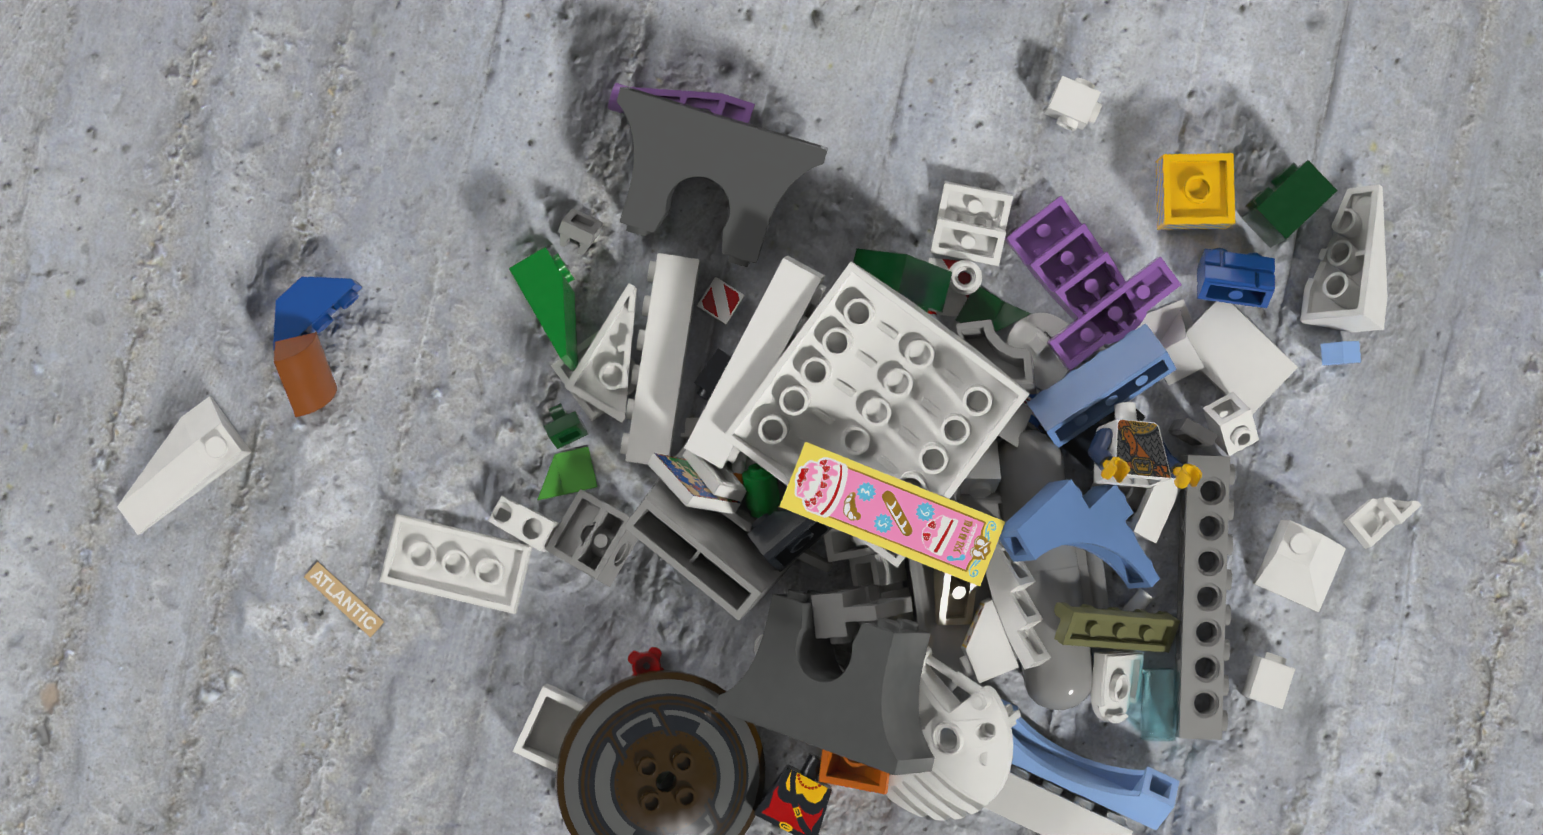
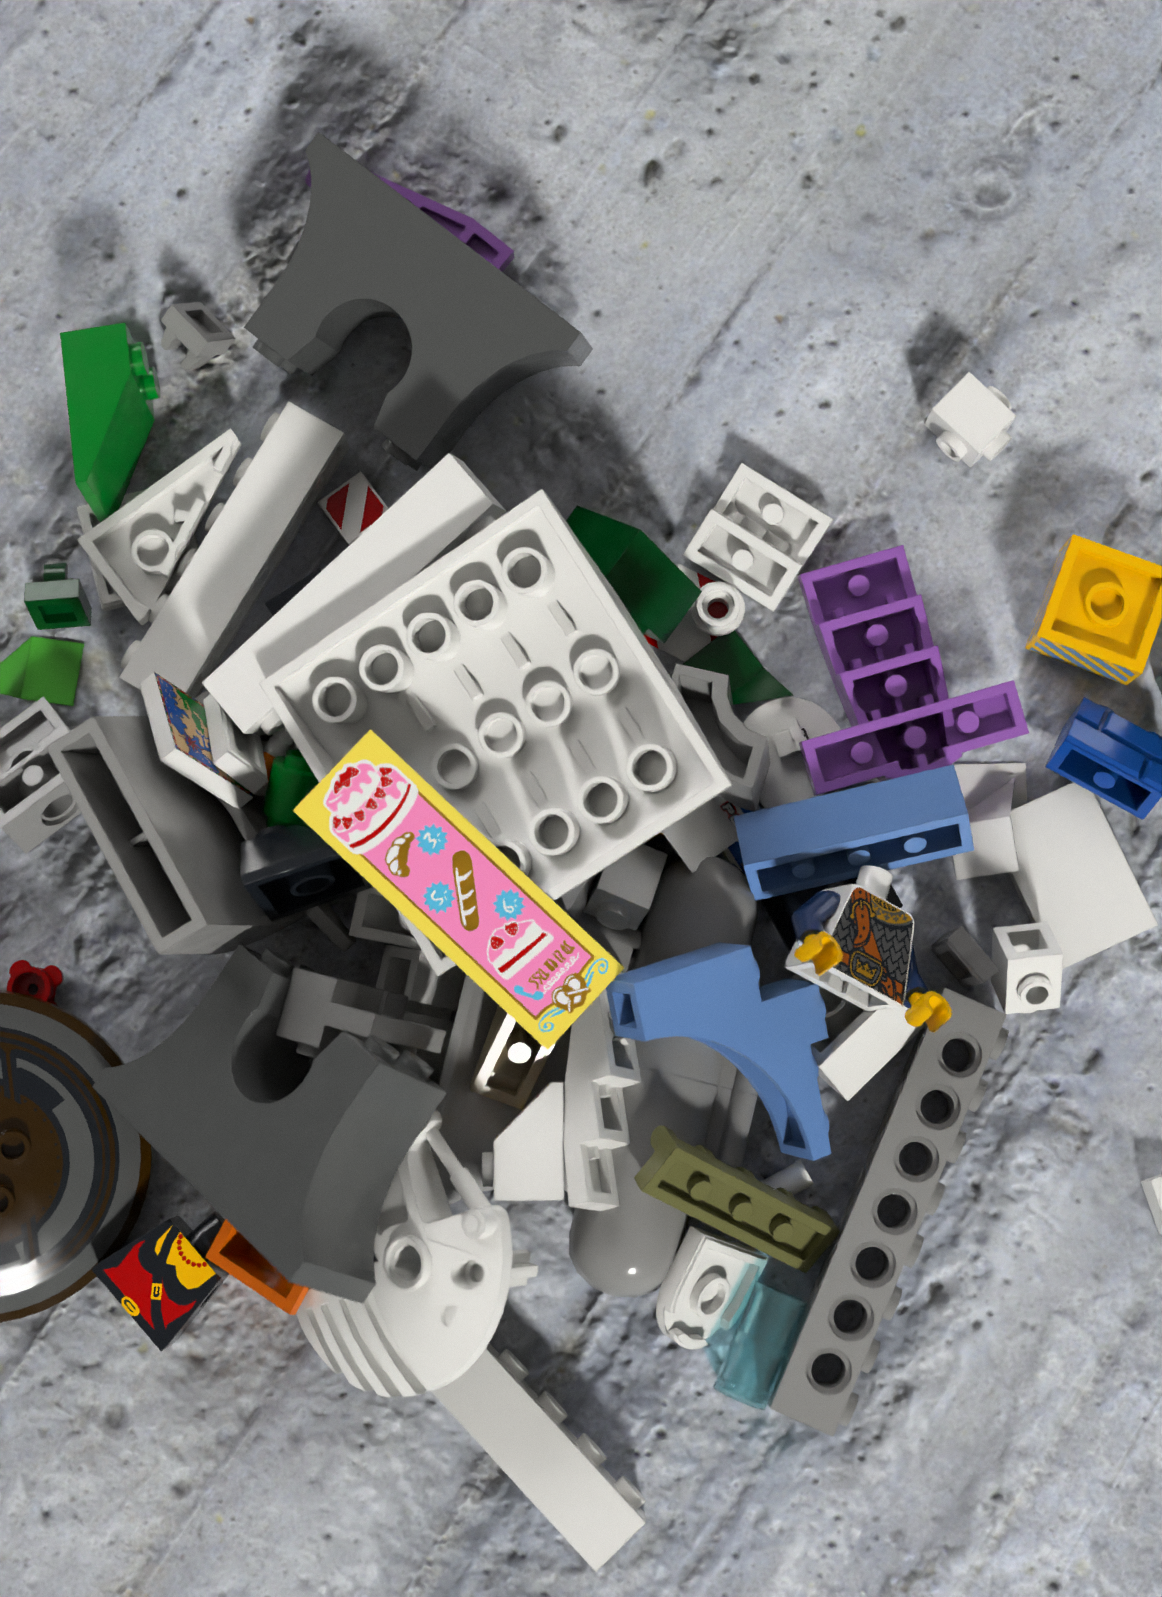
camera: 25 degrees right, 5 degrees down
light blue arch [1001,699,1180,830] -> none
white brick [1241,652,1295,709] -> none
white slope [1253,520,1346,612] -> none

